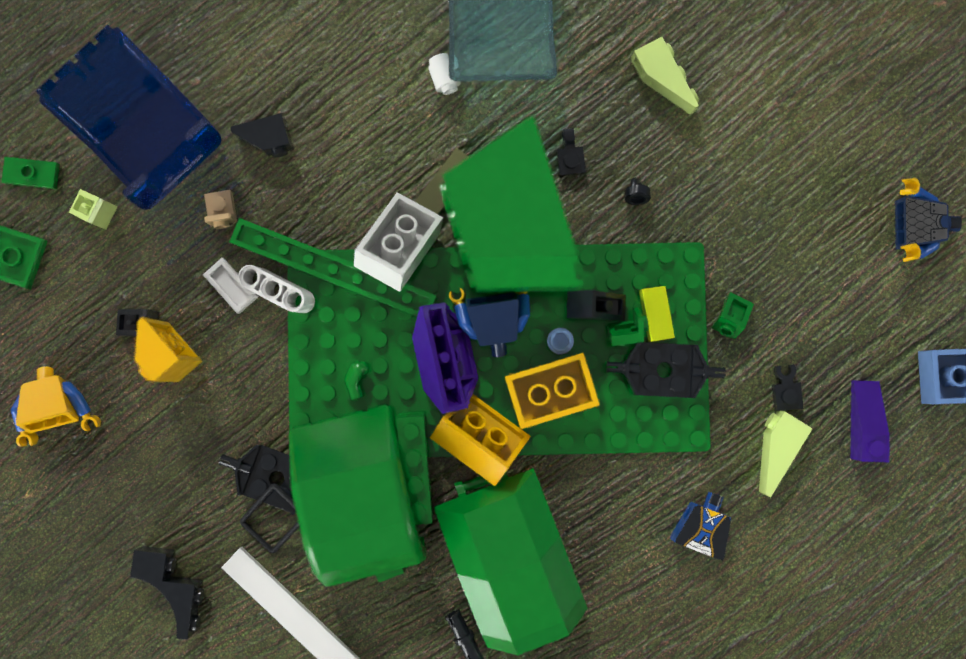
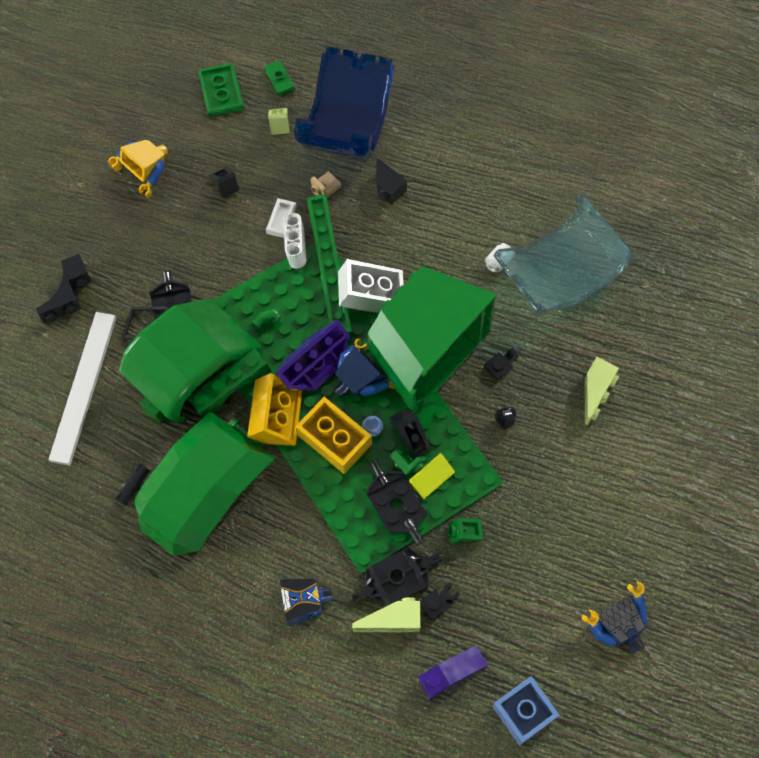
camera: 60 degrees right, 20 degrees down
yellow slope [135,317,202,382] -> none
none -> black plate [351,547,442,608]

